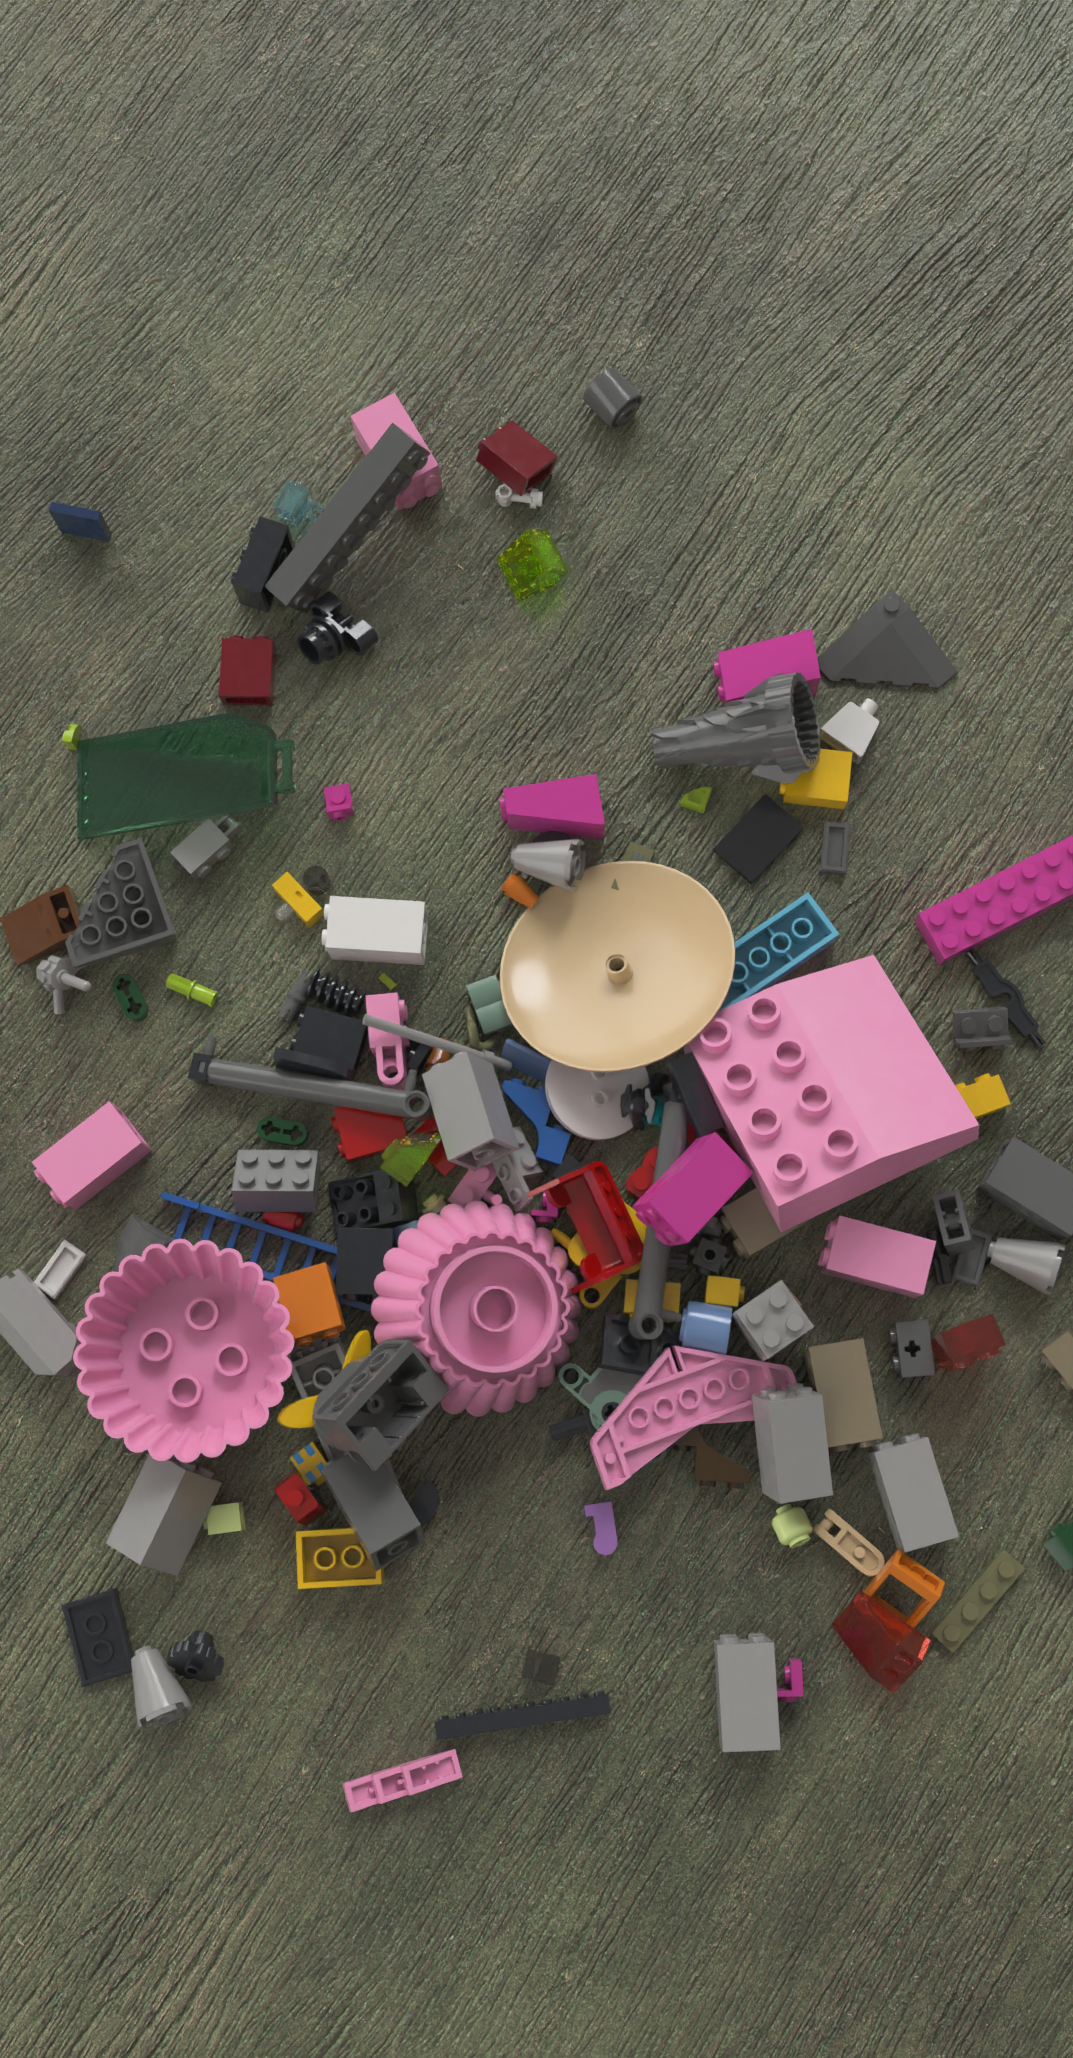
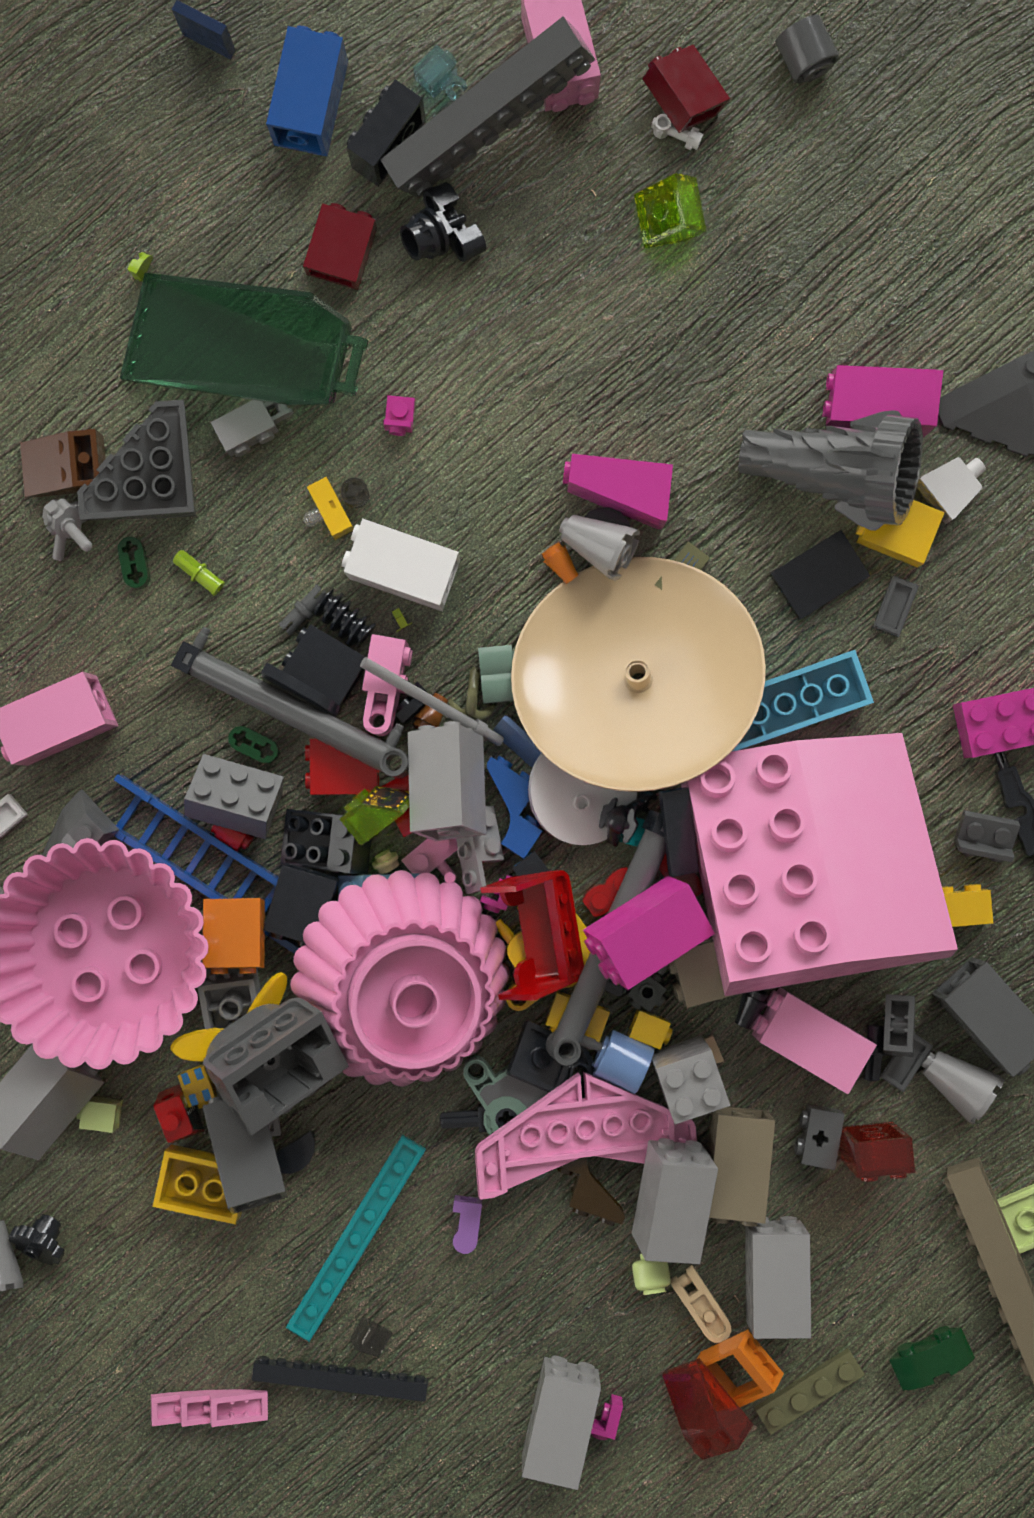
camera: 10 degrees right, 10 degrees up
lime tile [680,786,713,814] -> none
none -> blue brick [266,25,348,157]
none -> teal tile [286,1134,426,1342]
none -> black cone [735,990,769,1029]

